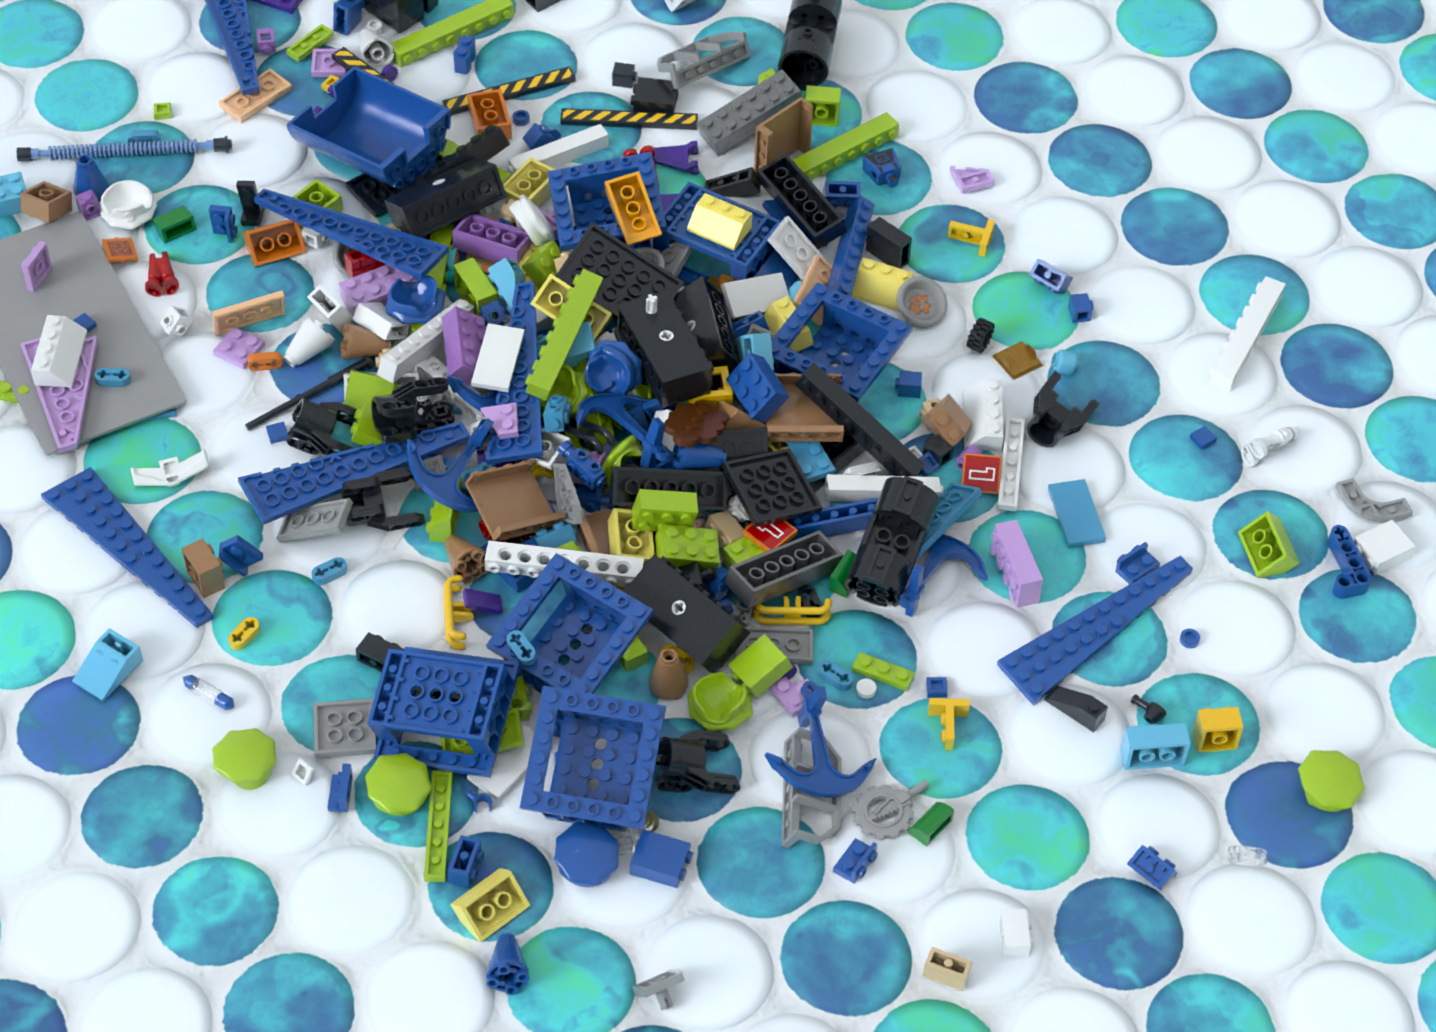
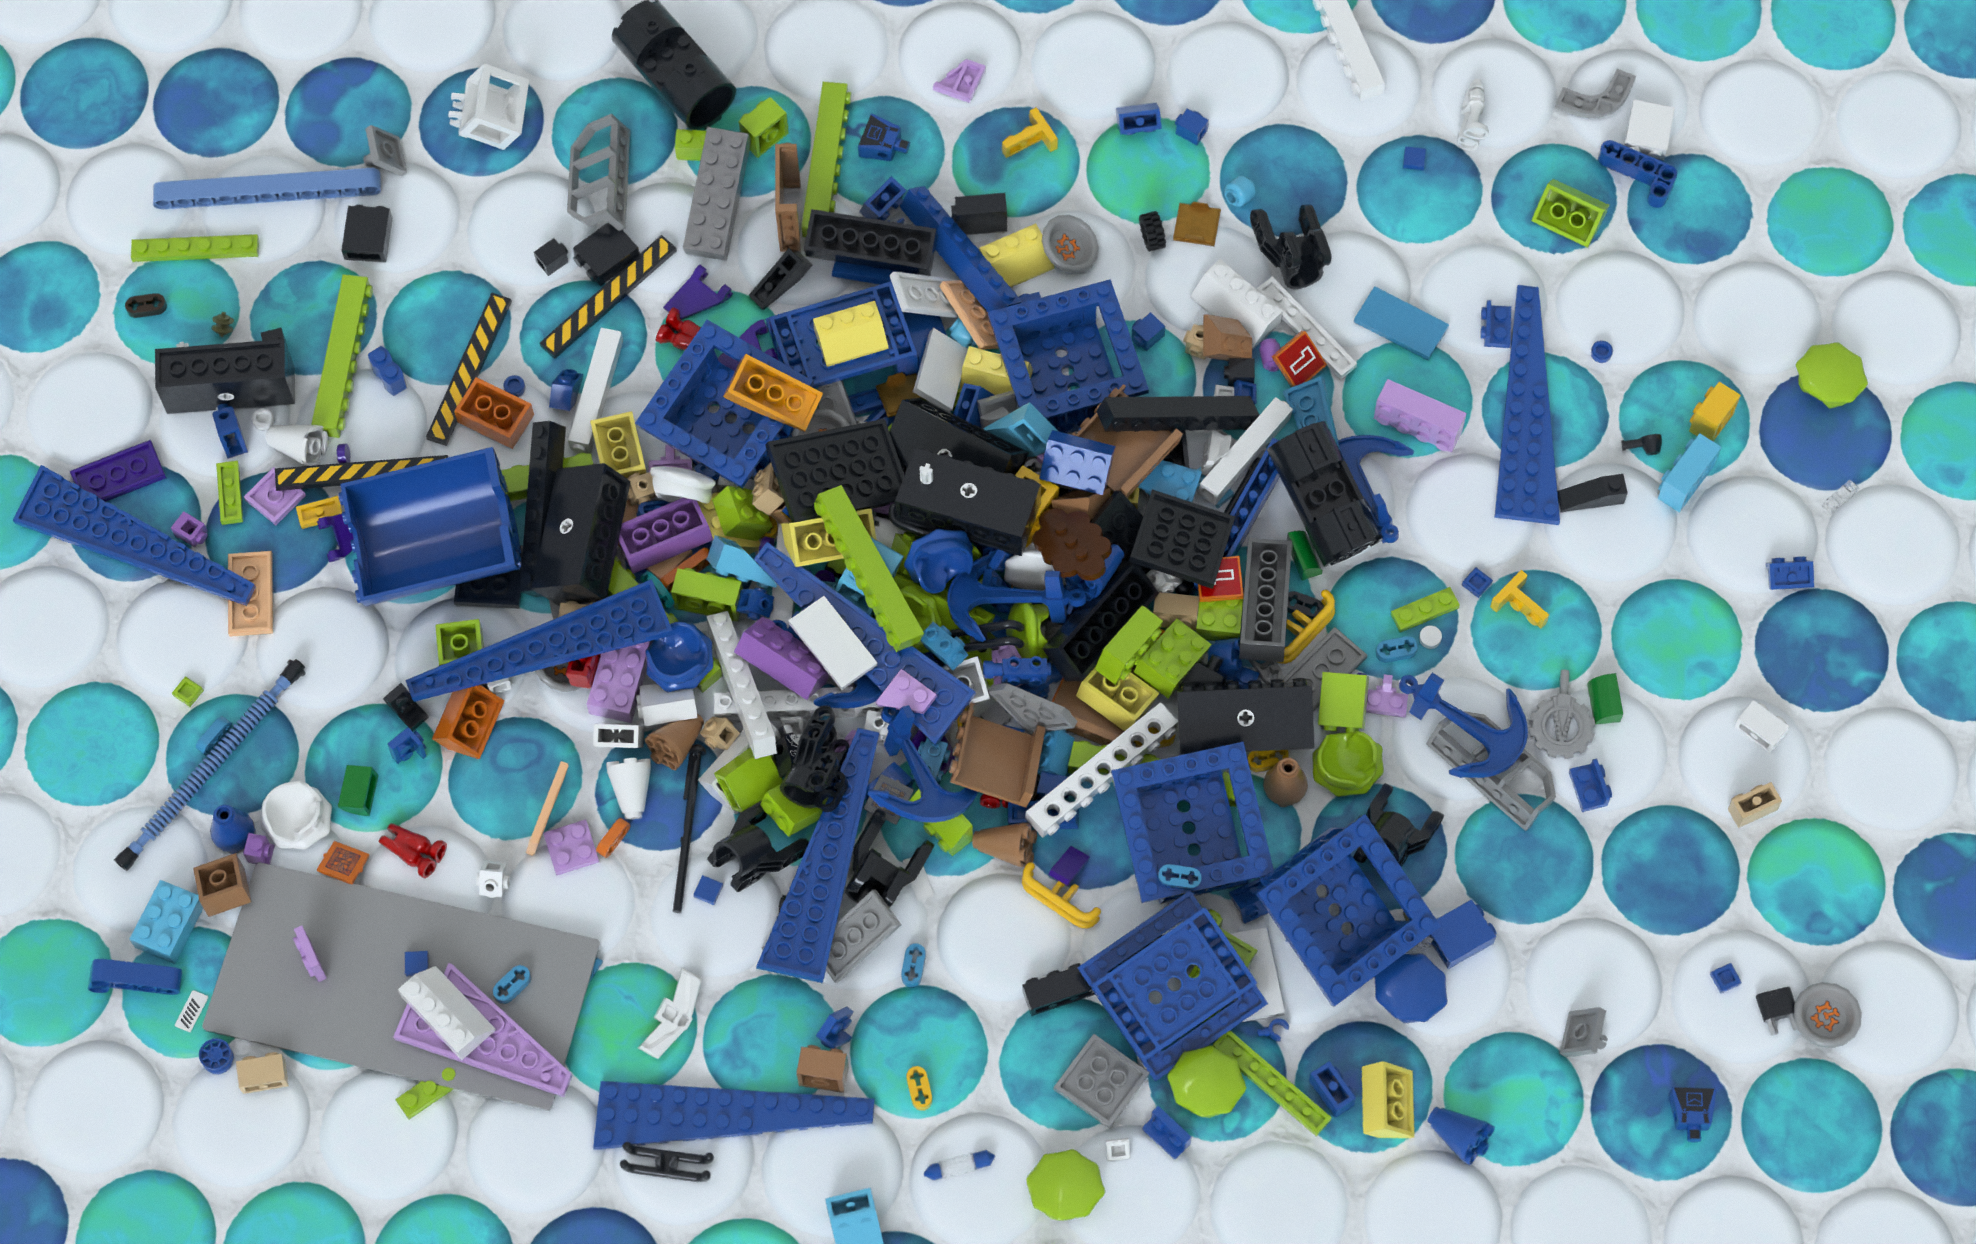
camera: 45 degrees left, 15 degrees up
none -> black piece [620,1142,714,1182]

